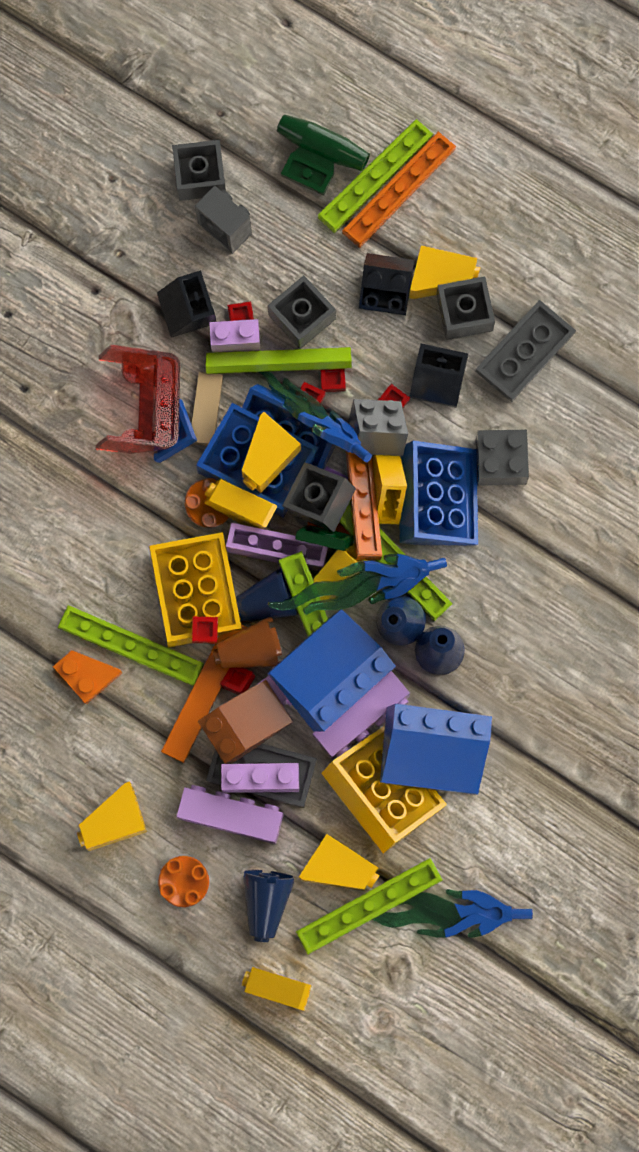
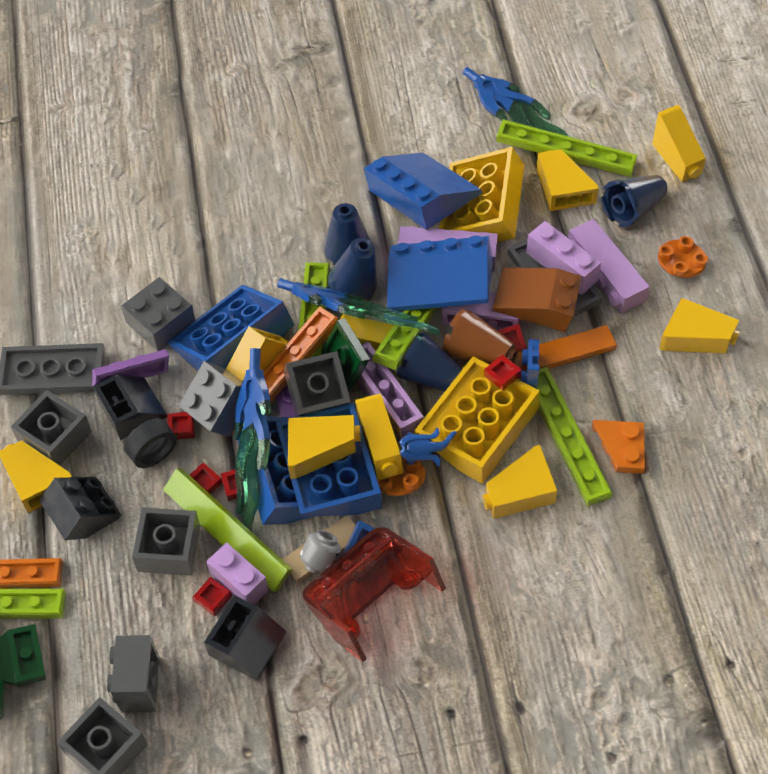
camera: 135 degrees left, 20 degrees down
none -> medium lavender plate [92,349,169,386]
none -> black tyre [124,418,177,469]
none -> light grey head [300,530,341,574]
none -> blue piece [400,428,457,466]
none -> yellow slope [482,445,557,519]
none -> blue wing [521,339,539,389]

